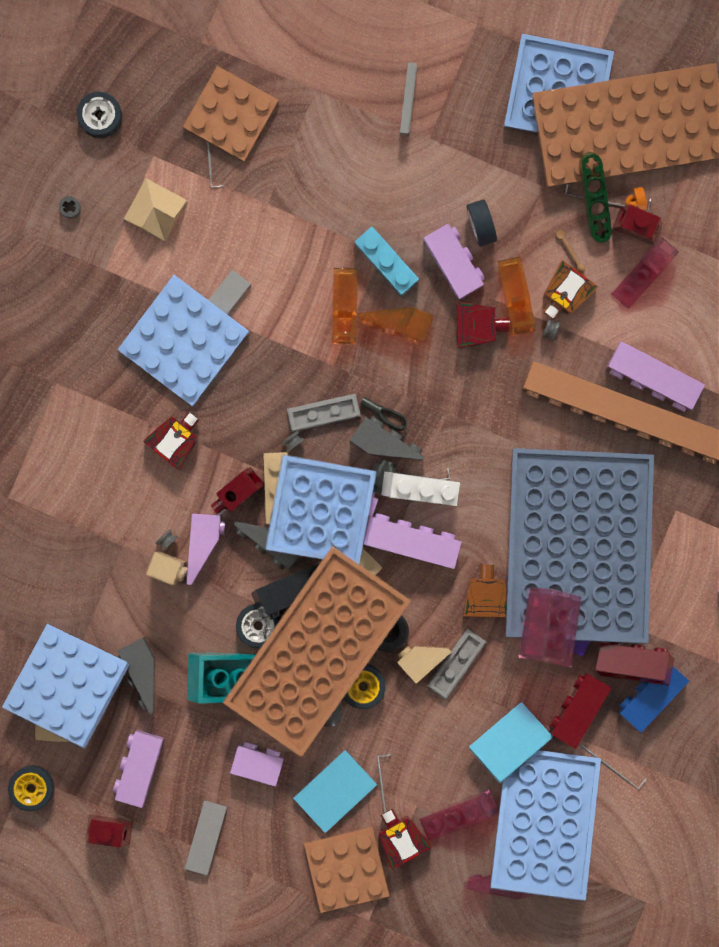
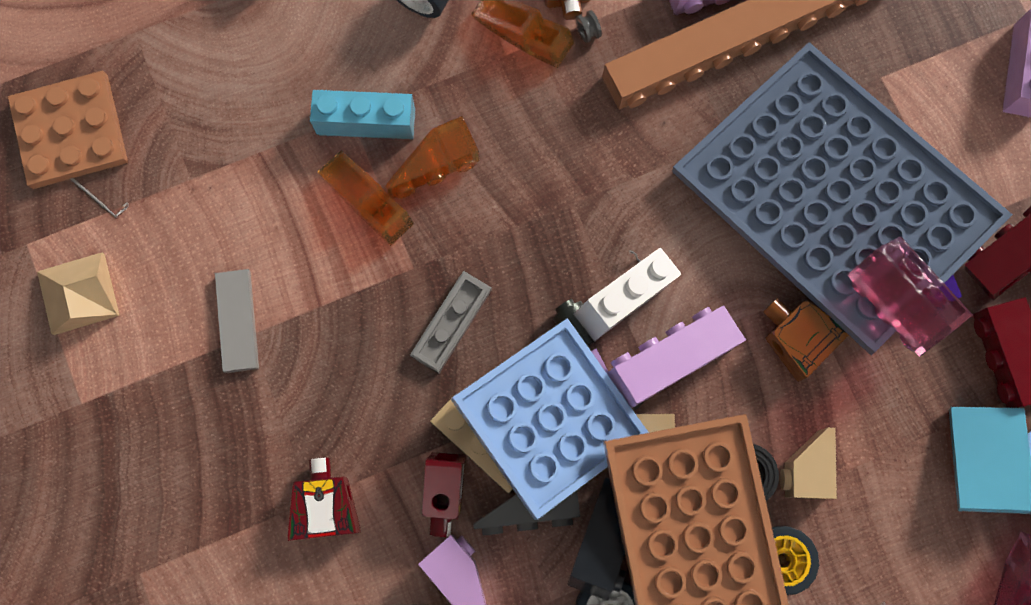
camera: 45 degrees left, 10 degrees down
light blue plate [117,275,250,406] -> none
dark grey bush [281,431,304,453] -> none
dark grey slope [350,416,424,460] -> none
pearl dark grey piece [360,397,408,431] -> none
lavender brick [423,224,485,301] -> none
light grey tile [427,628,486,699] -> none
dark red torso [457,302,509,348] -> none

